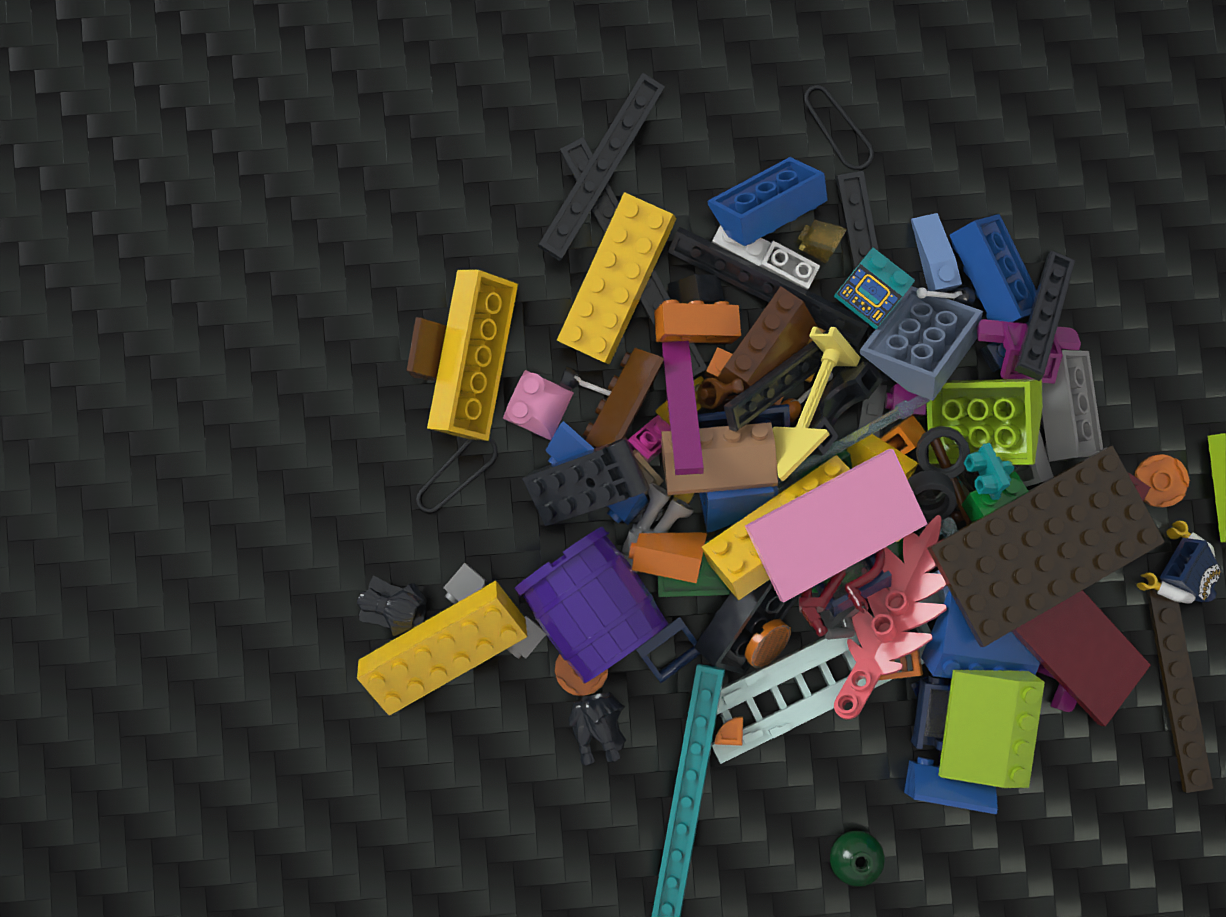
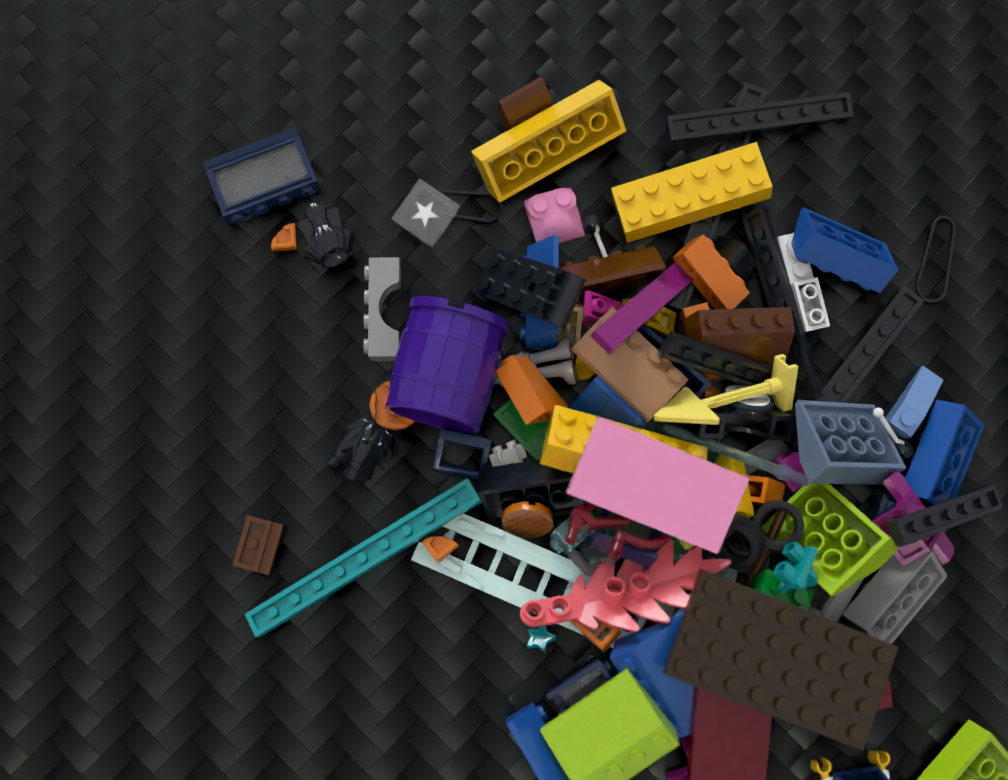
camera: 50 degrees right, 5 degrees down
yellow brick [357,581,527,716] -> none
reddish brown piece [697,378,744,409] -> none
clear yellow slope [798,220,846,263] -> none
dark green piece [830,831,885,887] -> none
slope [834,247,915,329] -> none
orange tile [1134,454,1190,508] -> none
none -> window [202,127,320,224]
none -> reddish brown plate [232,515,285,575]
none -> orange tile [271,223,297,251]
none -> clear tile [391,178,461,248]
none -> white piece [489,440,527,467]
none -> teal piece [527,625,556,653]
none -> clear light blue brick [548,516,589,556]
none -> wheel [720,384,774,413]

